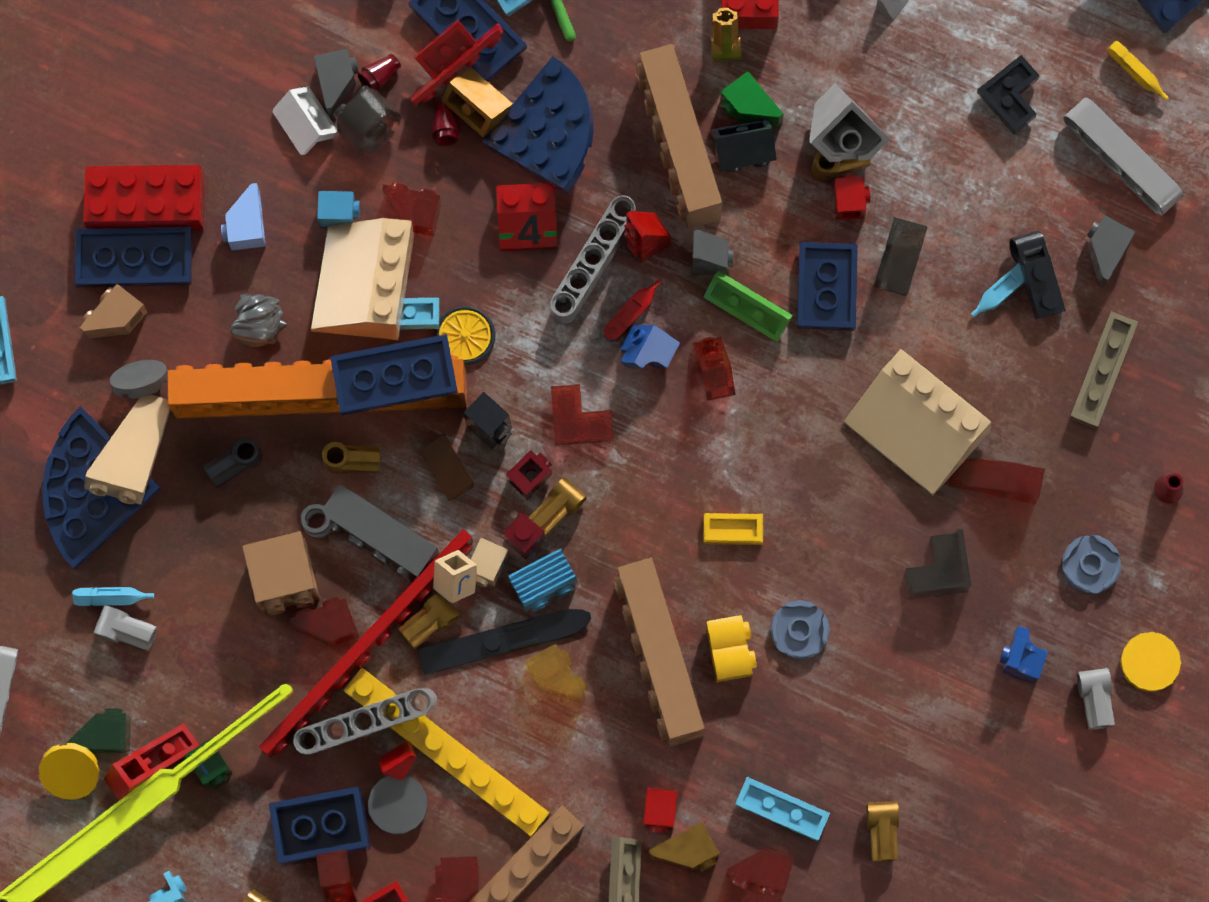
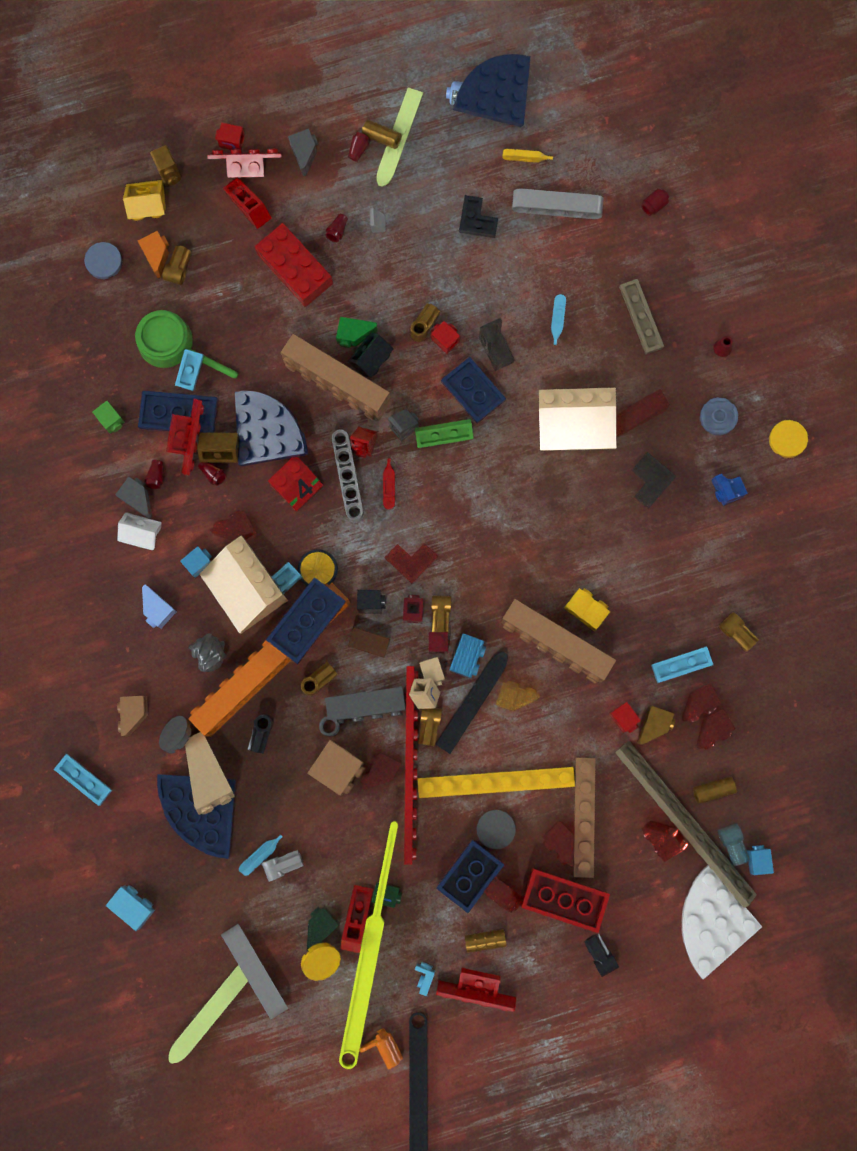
camera: 40 degrees left, 5 degrees up
dark blue plate [75,226,192,288] -> none
red brick [83,165,205,231] -> none
light grey beam [293,688,437,755] -> none
clear smoke brick [334,86,401,155] -> none
red slope [378,741,416,781] -> none
brick [620,325,680,369] -> none
clear red slope [693,337,736,401] -> none
yellow tile [704,513,763,545] -> none
pearl gold piece [710,8,741,62] -> none
sand blue tile [770,600,830,660] -> none
light grey slope [809,83,890,162] -> none
black plate [1009,231,1066,320] -> none
light grey piece [1077,668,1115,730] -> none
dark grey slope [1087,215,1135,288] -> none

